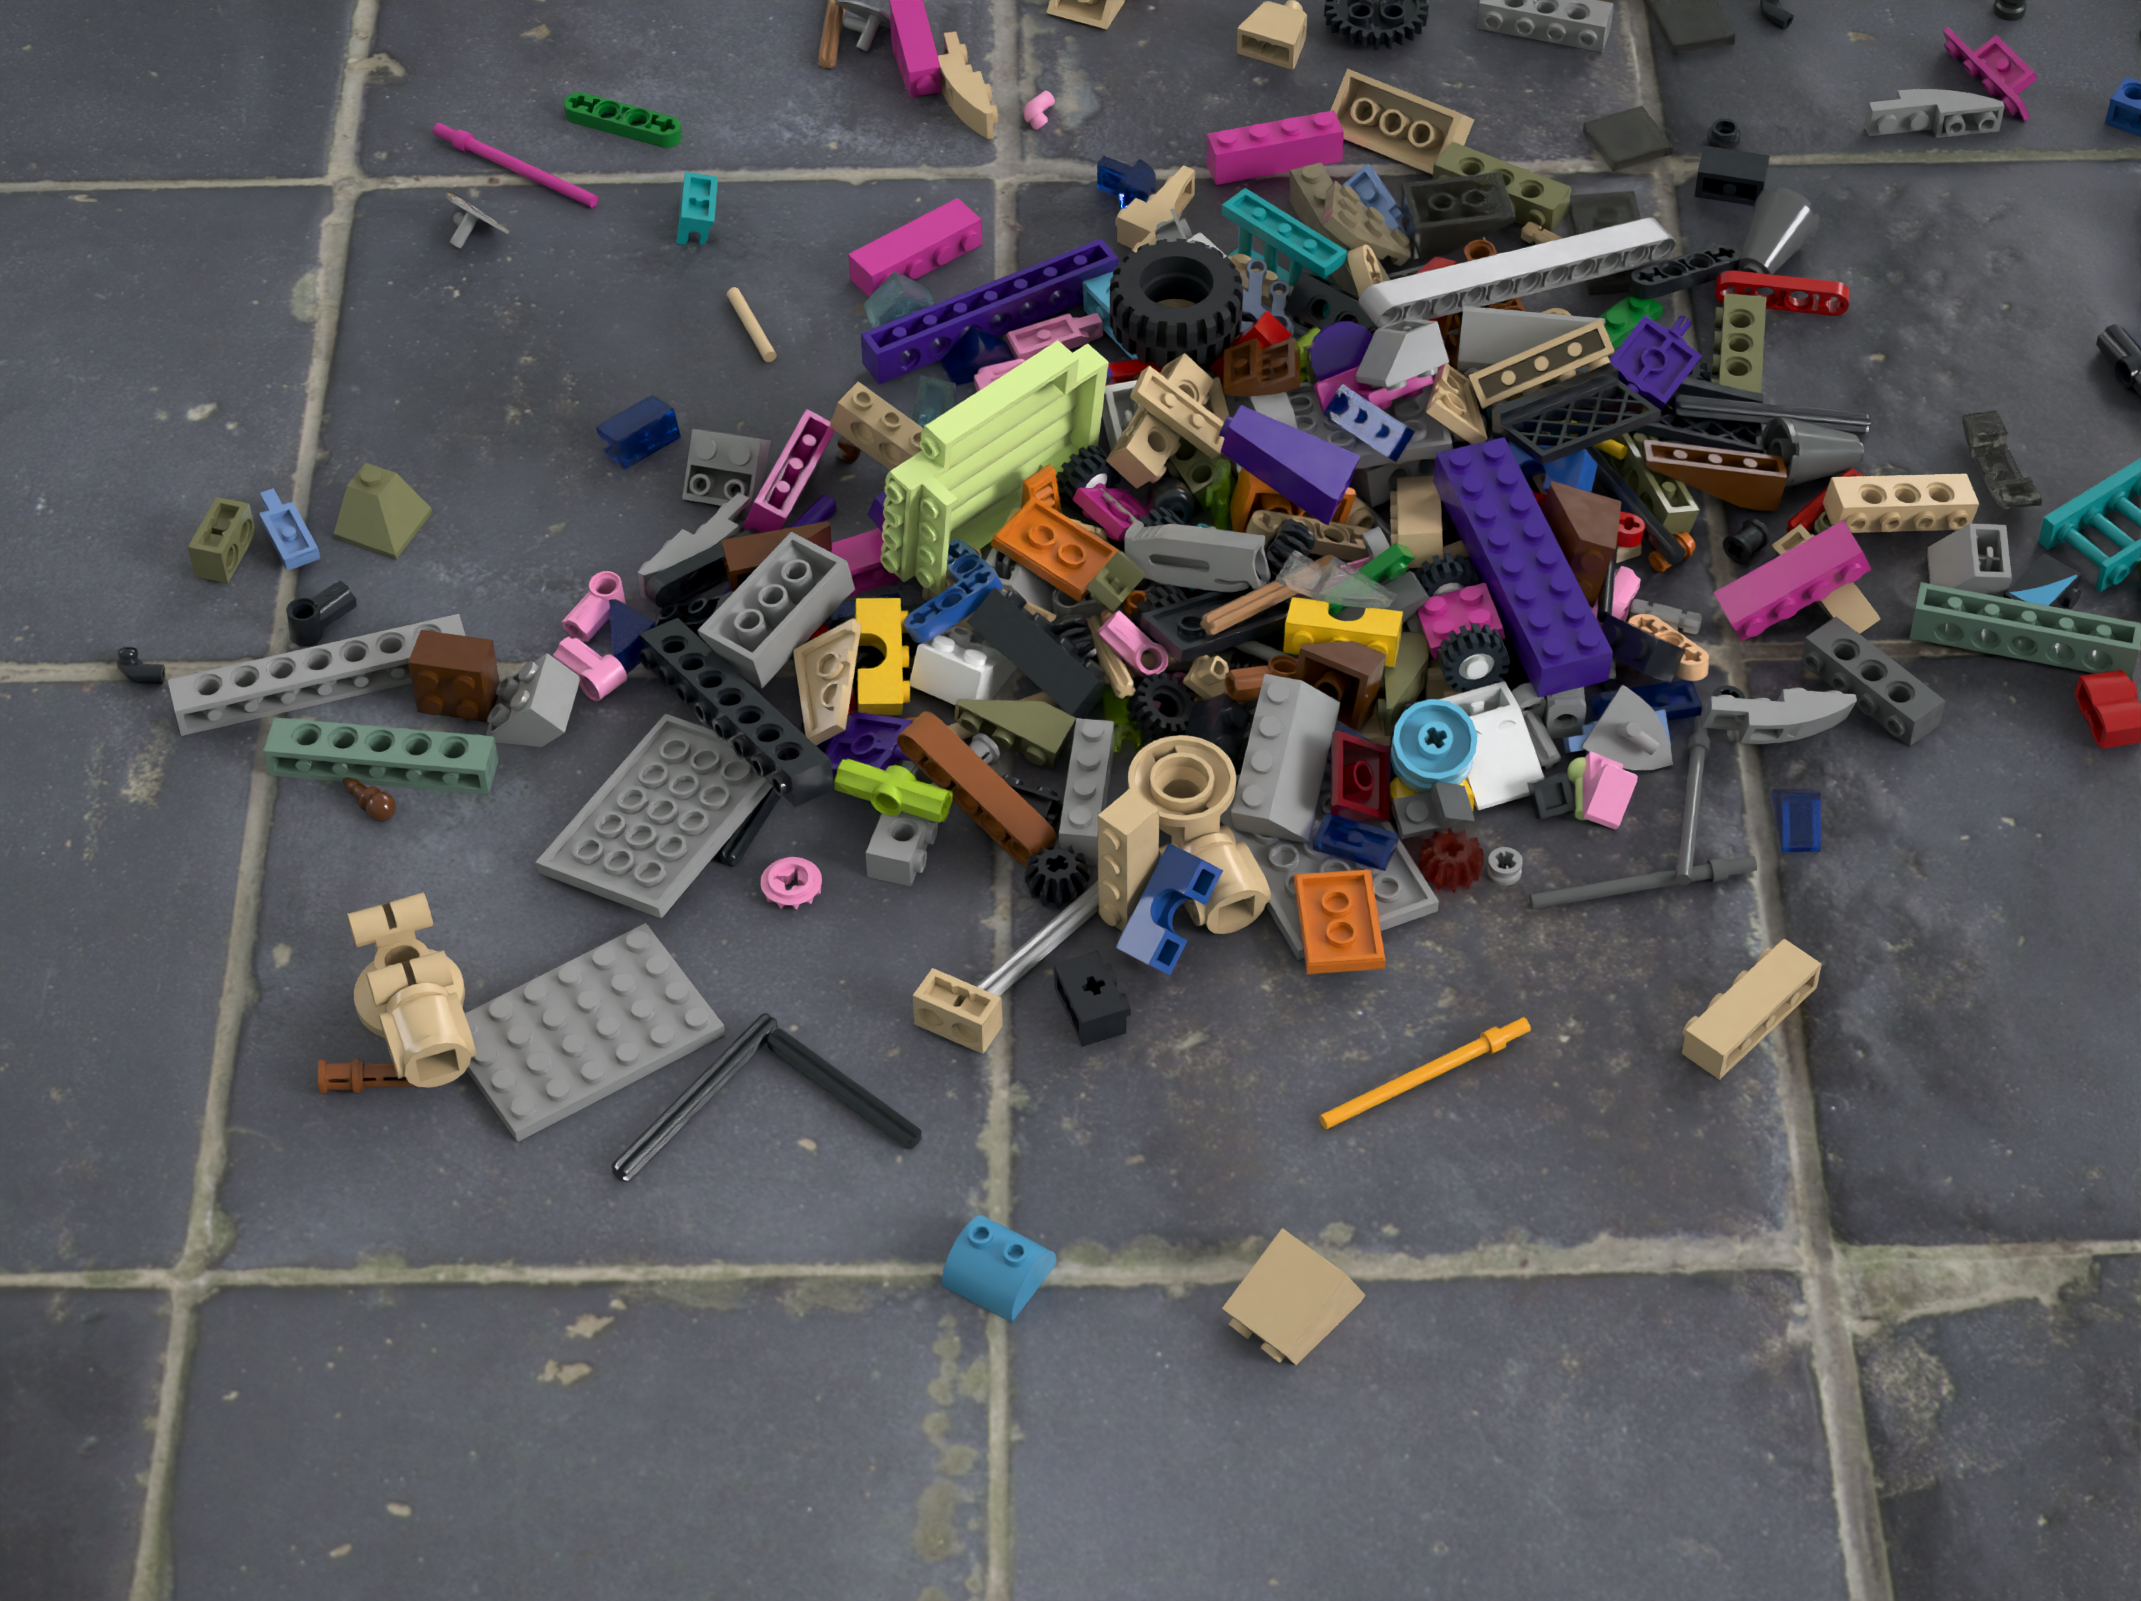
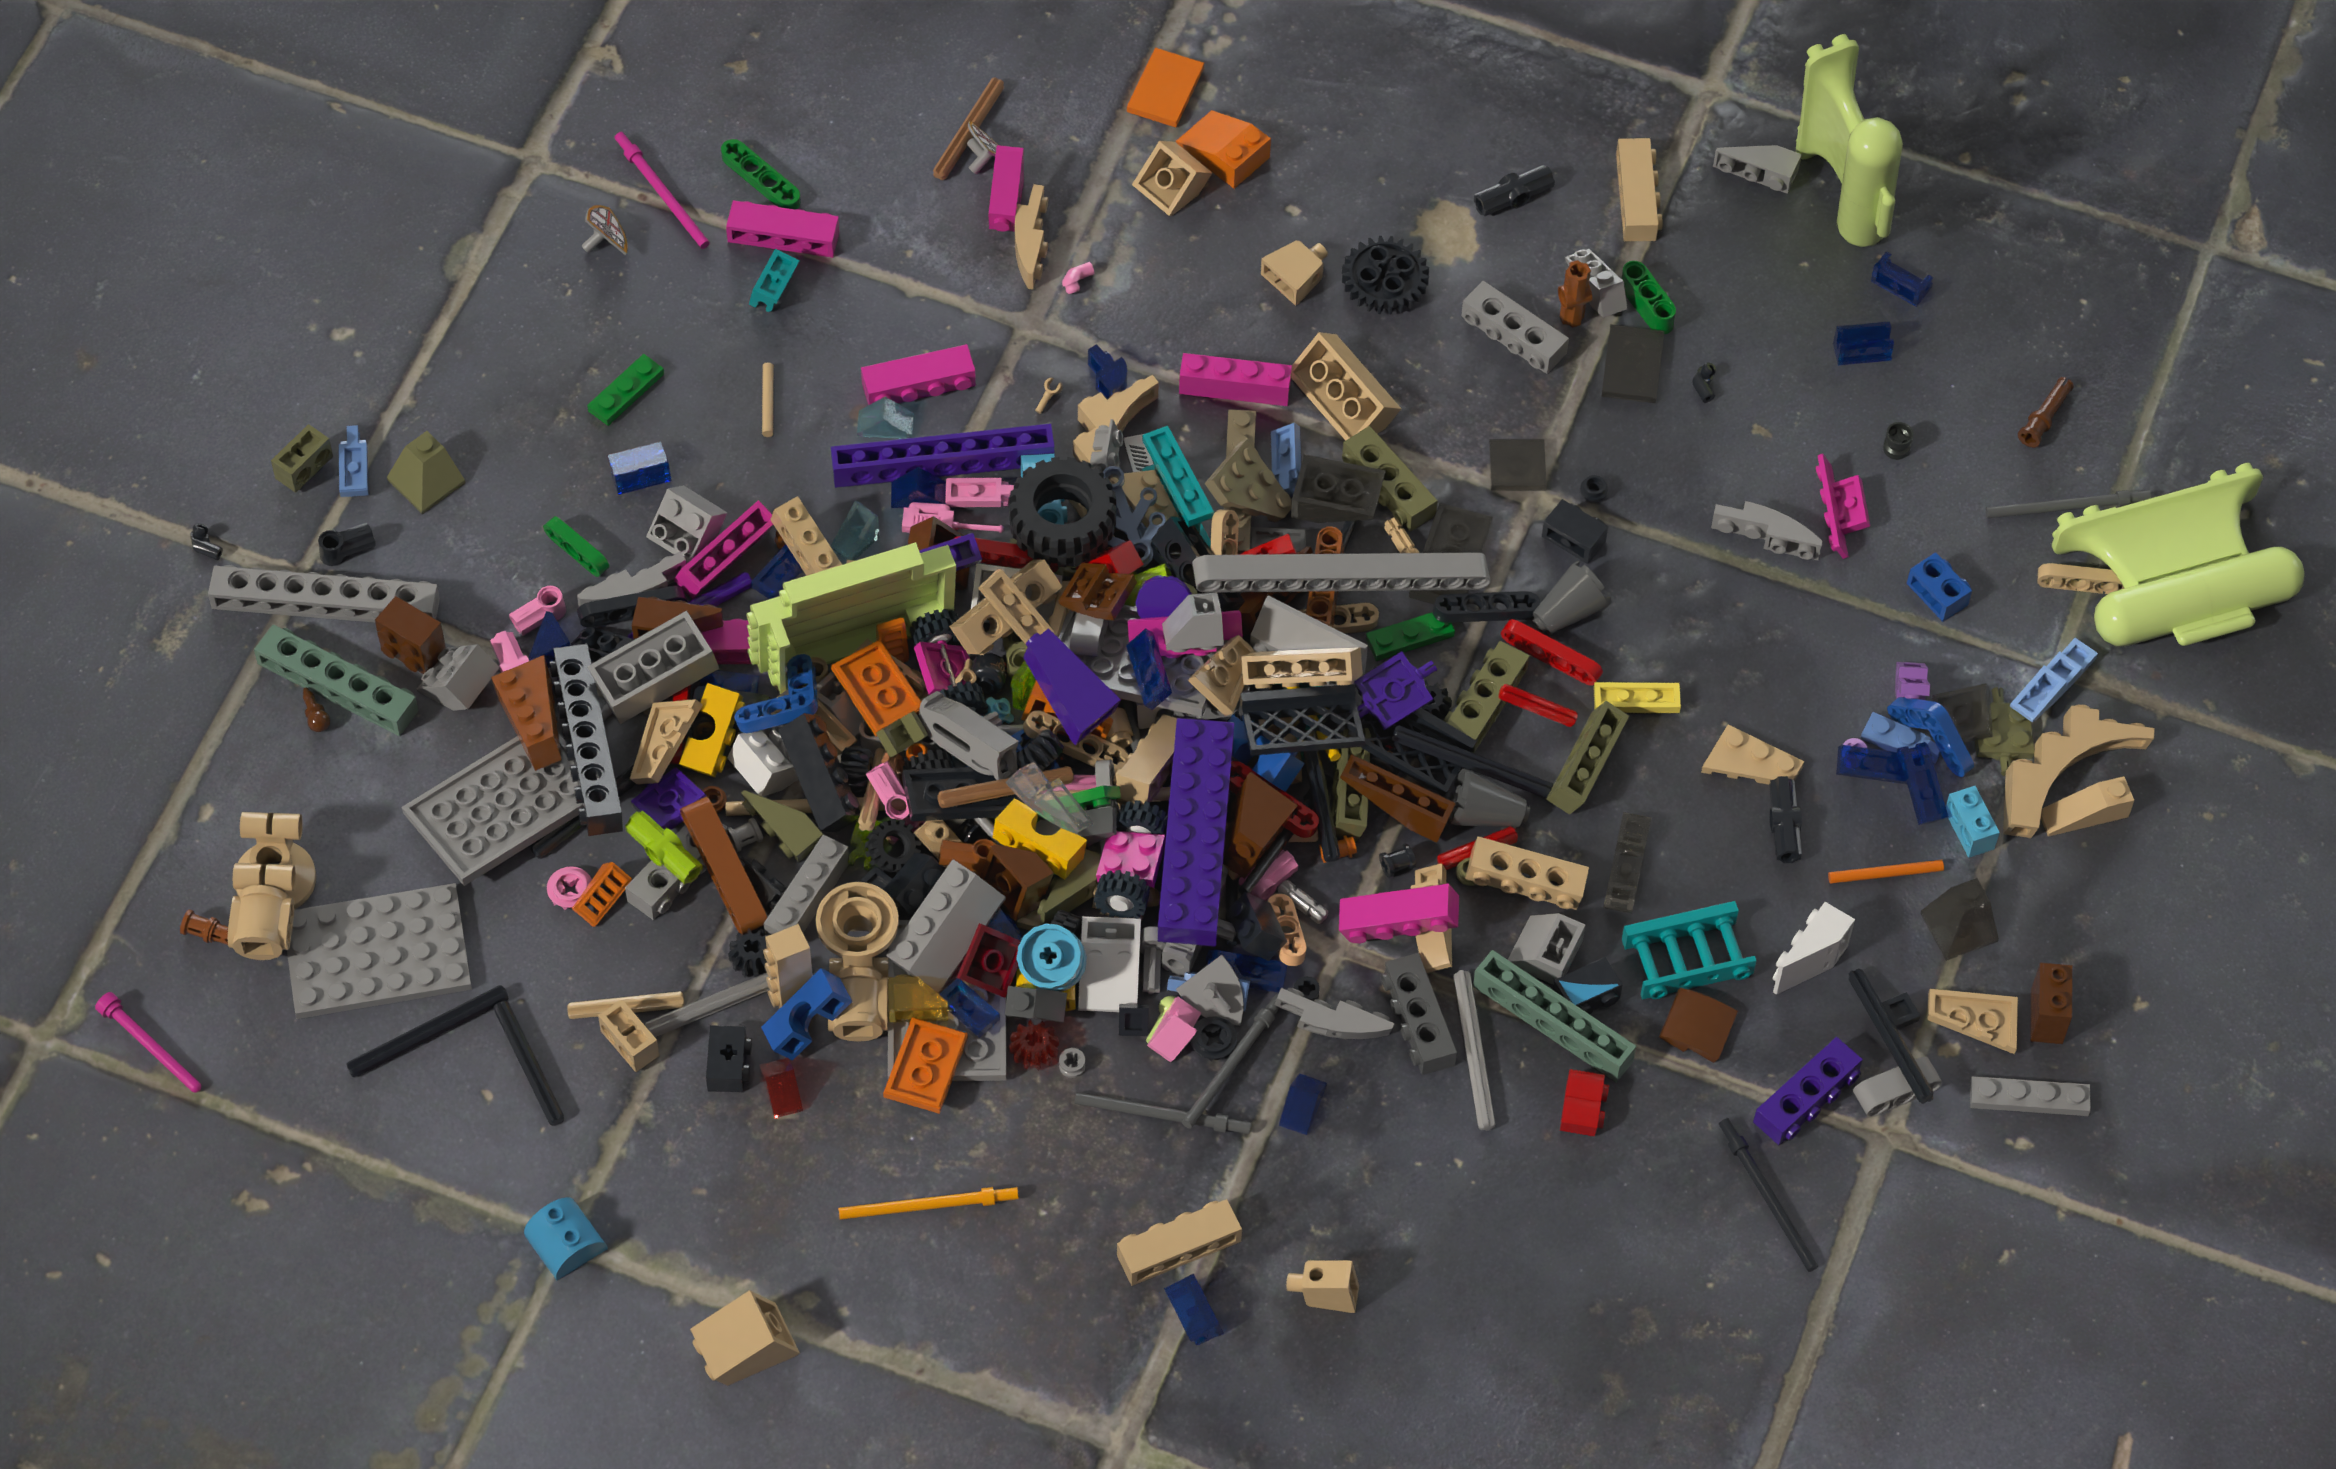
camera: 20 degrees right, 10 degrees up
none -> dark pink piece [95,992,201,1093]
none -> dark orange wedge [491,655,562,771]
none -> green beam [543,516,610,577]
none -> tan axle [567,991,684,1019]
none -> orange slope [572,862,632,927]
none -> green plate [587,354,664,426]
none -> dark pink brick [726,200,840,258]
none -> clear blue plate [751,545,803,599]
none -> clear red slope [759,1058,803,1119]
none -> clear yellow slope [888,974,948,1022]
none -> tan hand [955,659,976,684]
none -> tan hand [1035,378,1063,414]
none -> clear blue hinge [1164,1273,1224,1345]
none -> black gear [1191,1016,1237,1062]
none -> tan torso [1287,1260,1359,1313]
none -> light grey axle [1454,970,1496,1131]
none -> red axle [1498,684,1578,727]
none -> olive brick [1546,701,1629,815]
none -> light yellow plate [1594,682,1681,713]
none -> tan wing [1701,725,1804,785]

